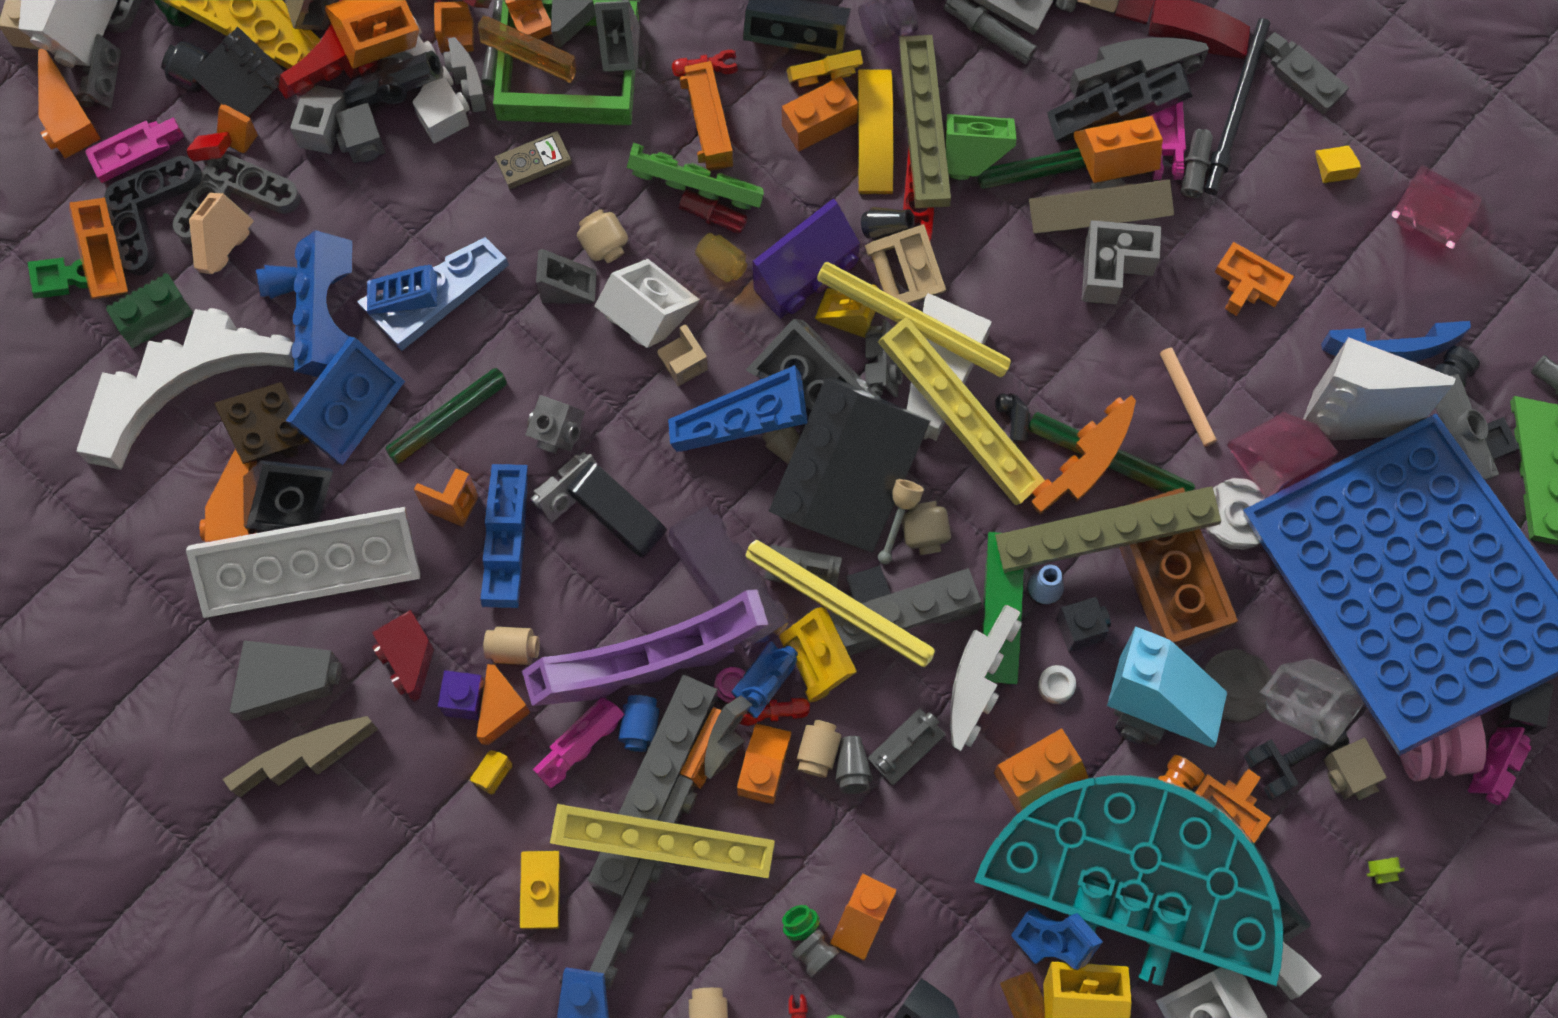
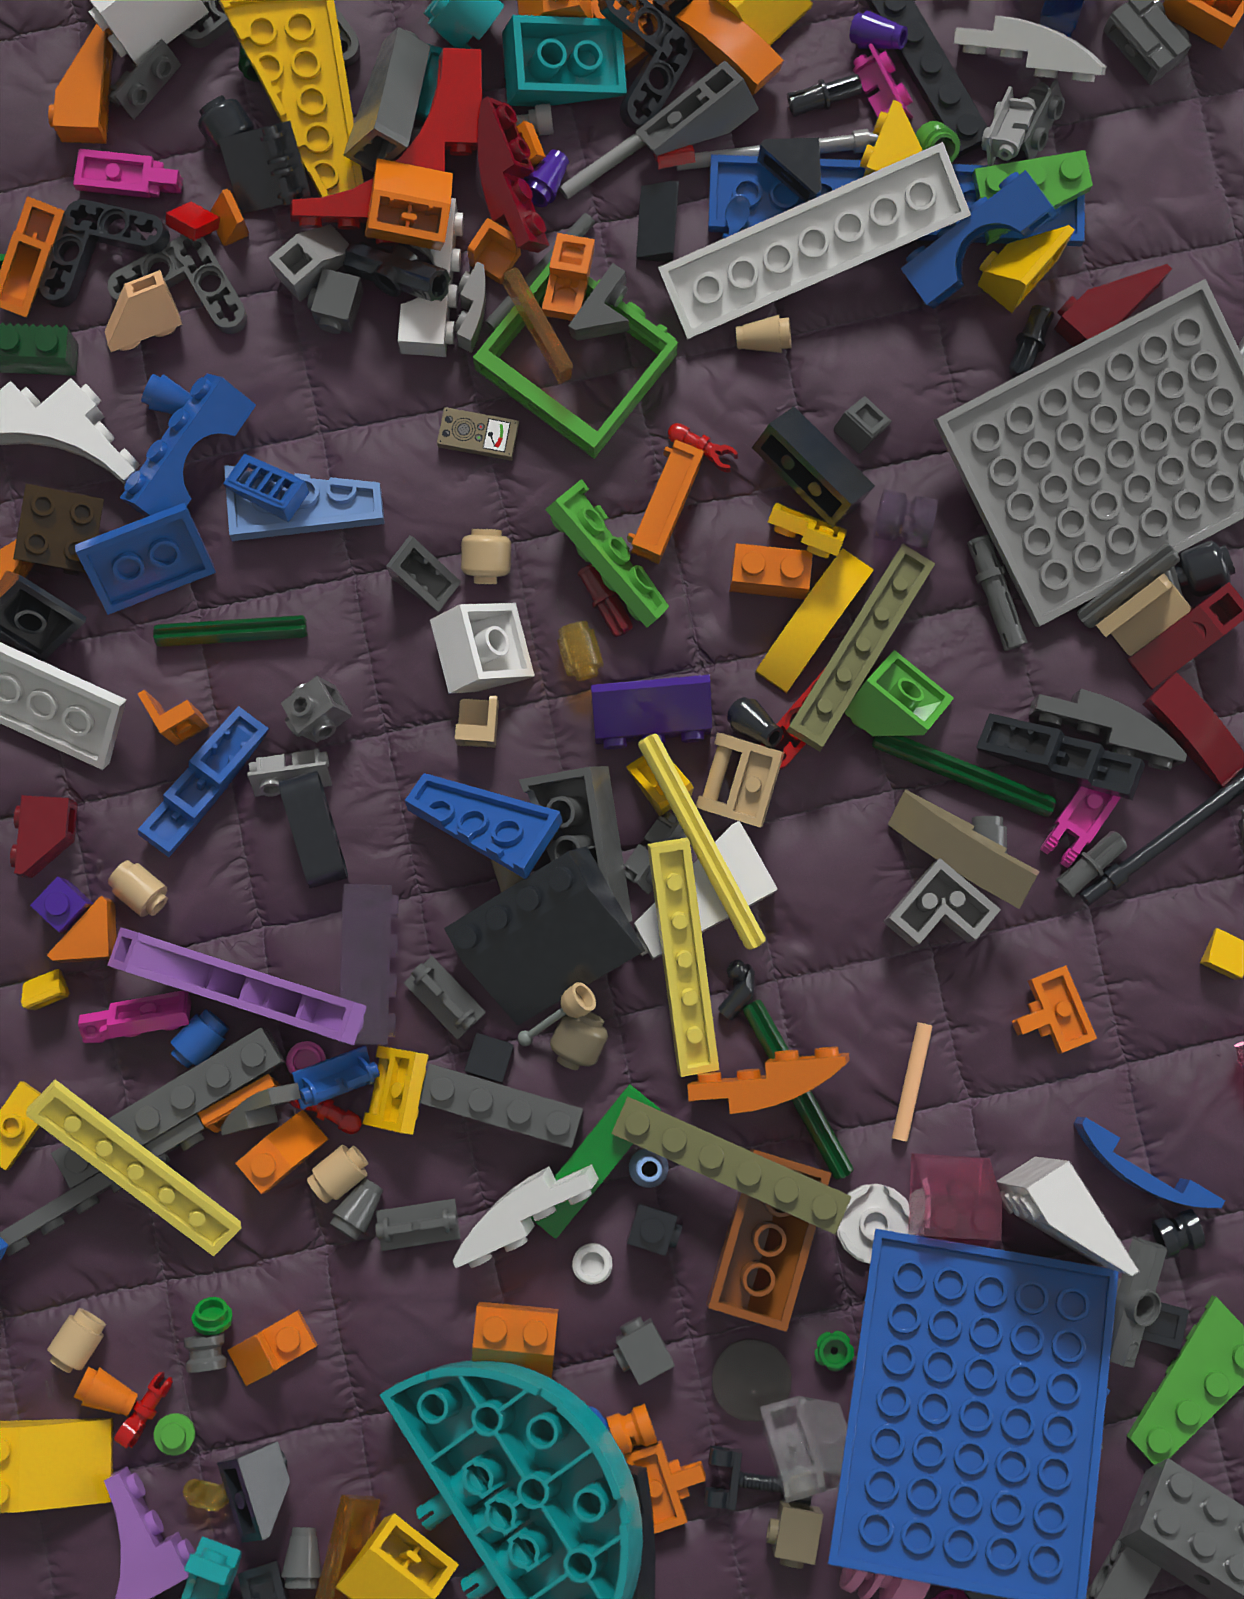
camera: 30 degrees right, 10 degrees up
dark grey slope [594,0,640,71] -> none
light yellow axle [745,540,935,667] -> none
blue tile [1011,908,1103,970] -> none
orange slope [1074,116,1163,183] -> none
medium azure slope [1107,626,1227,748] -> none
none -> green plate [814,1330,854,1371]

